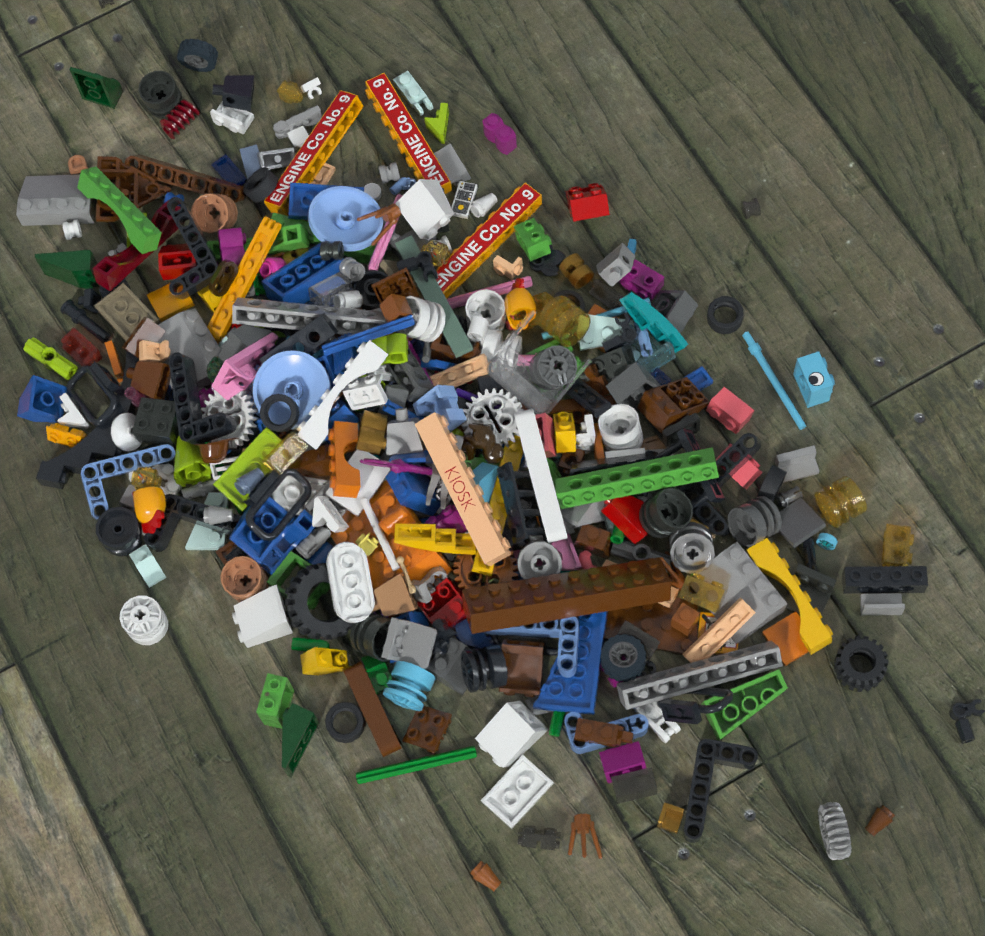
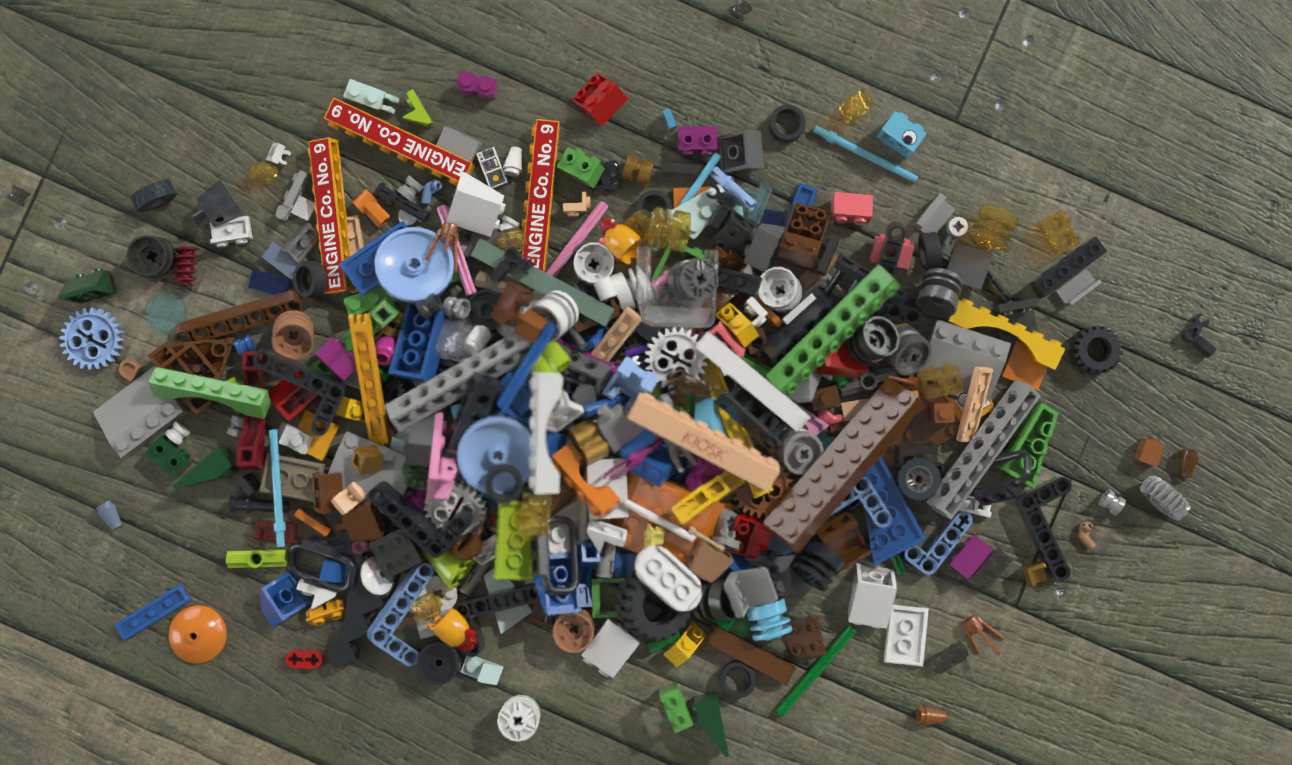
camera: 50 degrees left, 20 degrees up
light grey cone [204,505,234,525] -> none
dark brown plate [208,260,238,297] -> none
sand blue cone [234,468,264,495] -> none
orange cone [378,507,408,536] -> none
reddish brown hinge [574,718,634,747] -> none
light grey torso [596,243,635,287] -> none
teal slope [619,292,688,354] -> none
medium azure tile [816,533,838,550] -> none
none -> light blue gear [59,308,125,370]
none -> dark green brick [145,436,194,479]
none -> clear light blue tile [147,293,187,331]
none -> medium azure bar [269,430,286,547]
none -> white slope [277,421,314,455]
none -> red beam [286,649,324,669]
none -> blue slope [319,558,348,583]
none -> pearl gold panel [351,445,384,474]
none -> orange piece [352,189,391,228]
none -> black pin [374,183,430,223]
none -> clear yellow brick [839,89,874,124]
none -> white wheel [946,217,968,238]
none -> medium nougat arm [1078,521,1096,550]
none -> light grey wheel [1098,489,1126,516]
none -> dark orange brick [1133,436,1165,467]

